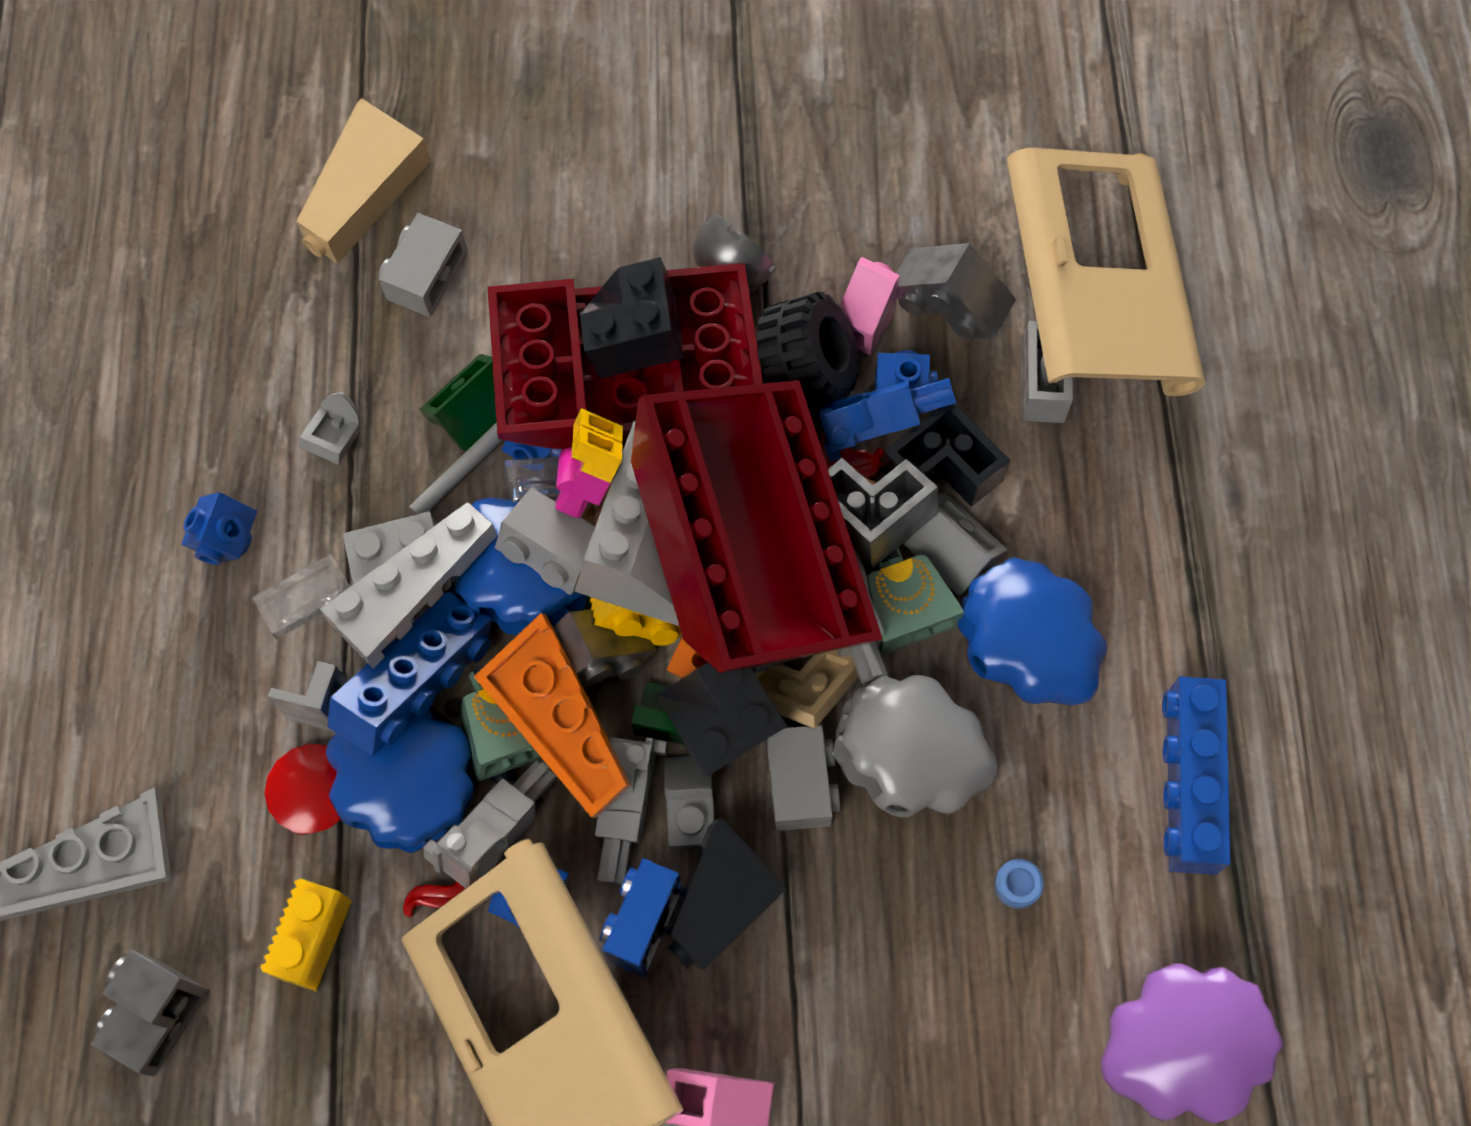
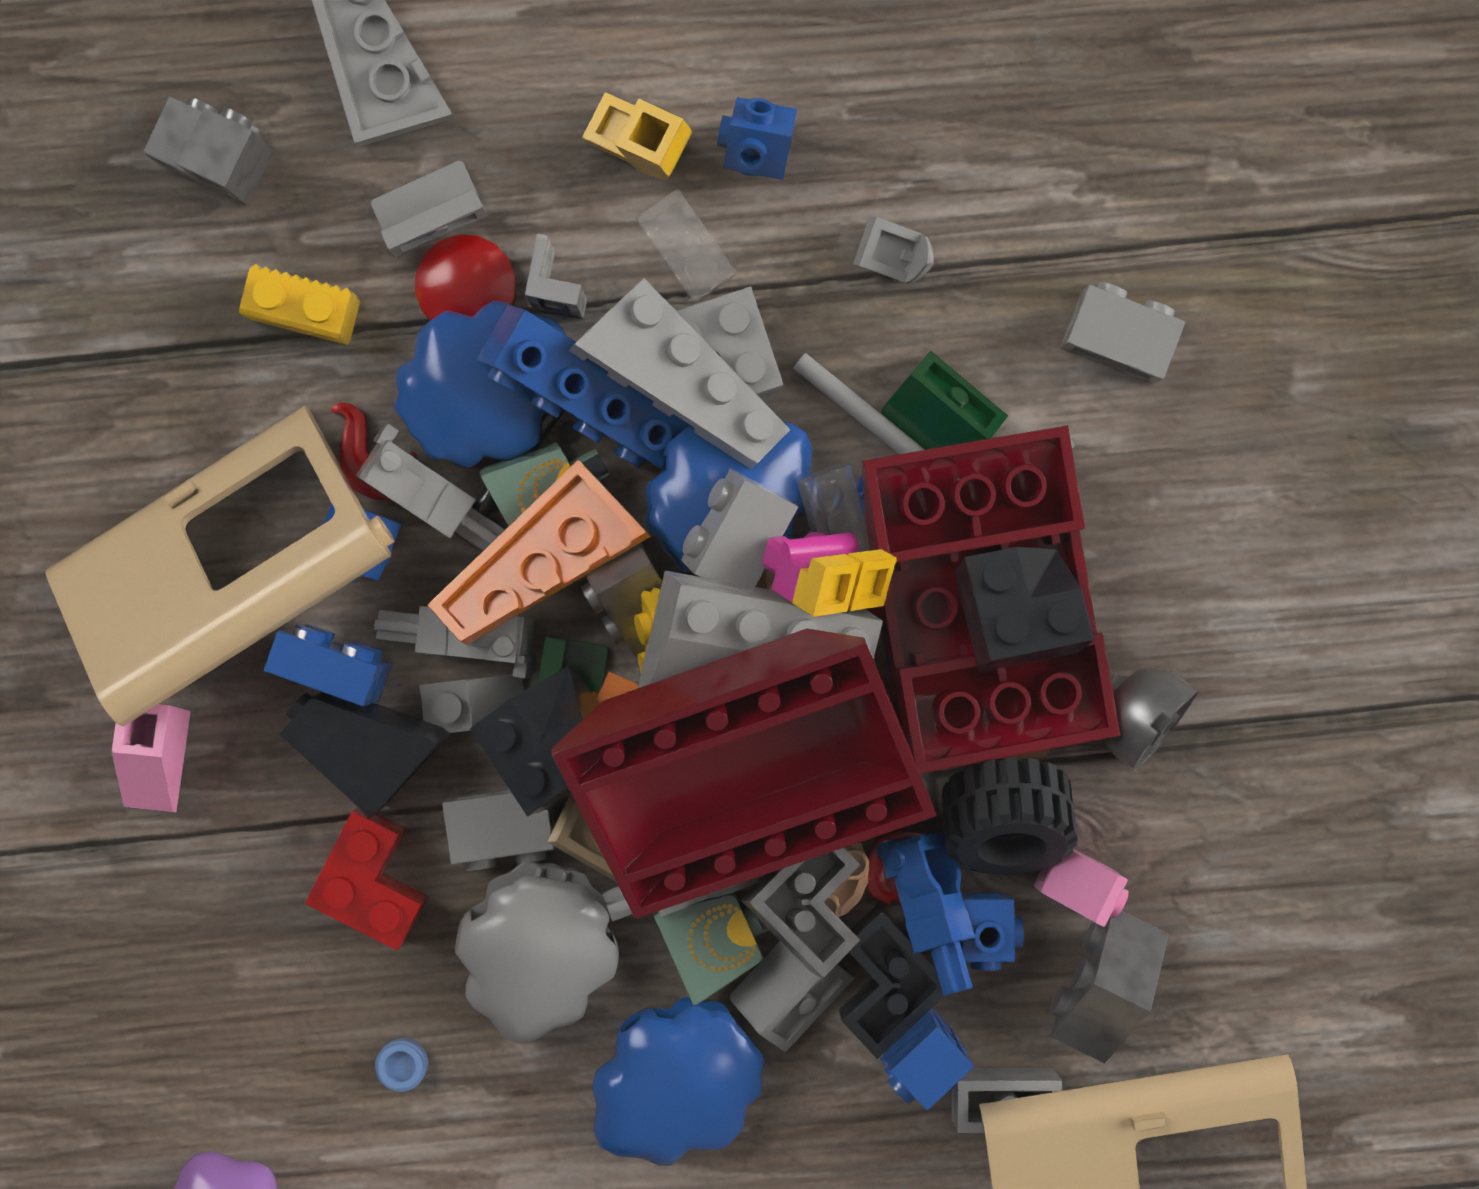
camera: 85 degrees right, 20 degrees up
tan slope [296,99,431,263] -> none
none -> red brick [305,808,429,951]
none -> light grey panel [371,161,488,258]
none -> yellow brick [582,92,692,180]
none -> blue brick [880,1008,974,1110]

